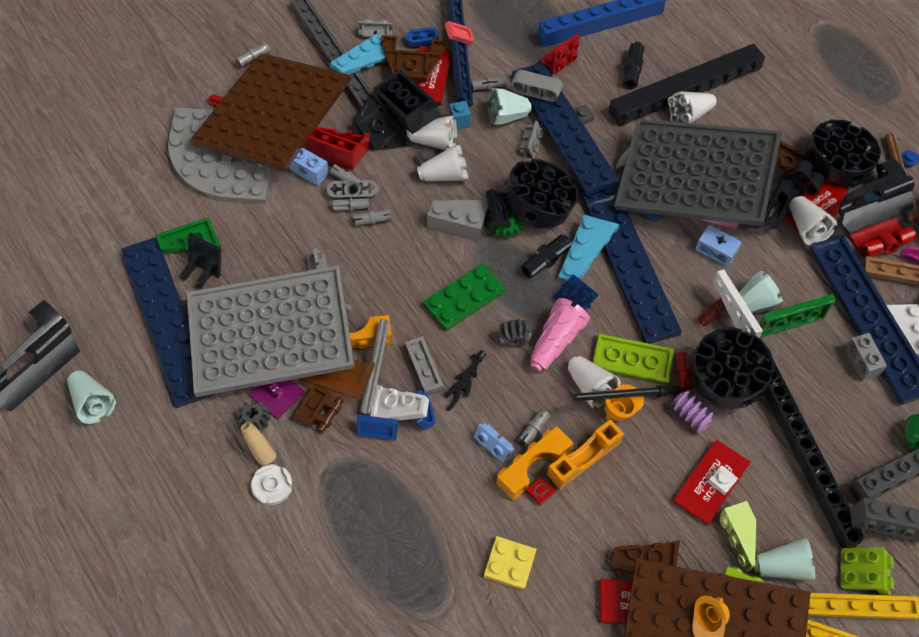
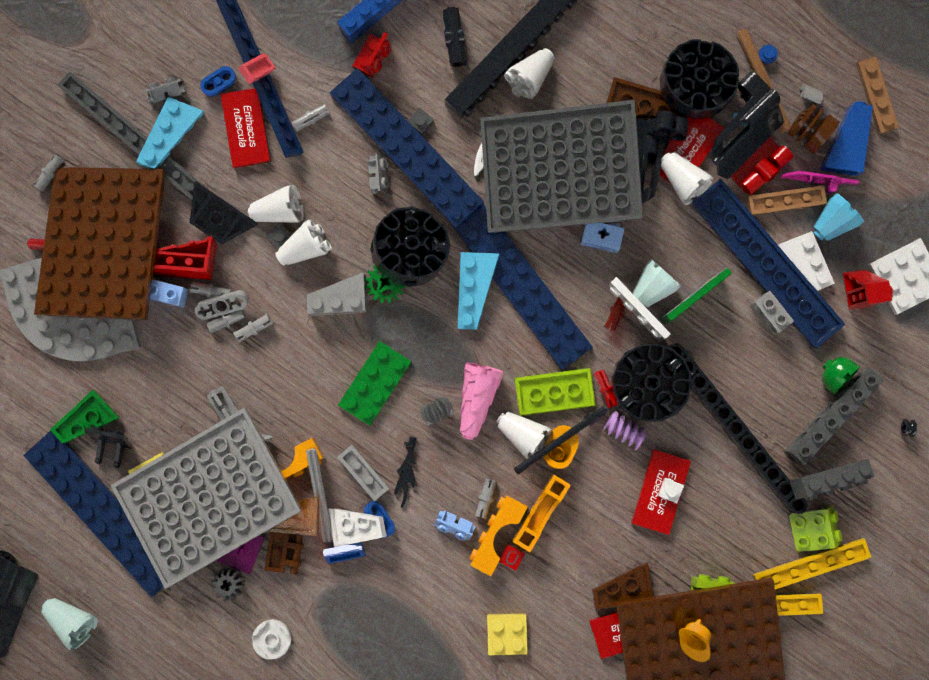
camera: 15 degrees left, 25 degrees up
tan piece [240,422,276,466] -> none
black brick [373,70,441,134] -> none
reddish brown wing [382,35,447,82] -> none
dark azure brick [449,101,471,130] -> none
black plate [486,189,510,228] -> none
light aqua cone [488,88,531,125] -> none
light grey beam [510,70,563,102] -> none
black piece [521,234,572,279] -> none
clear blue piece [553,274,599,311] -> none
yellowish green slope [720,501,756,573] -> none
light aqua cone [754,538,815,581] -> none

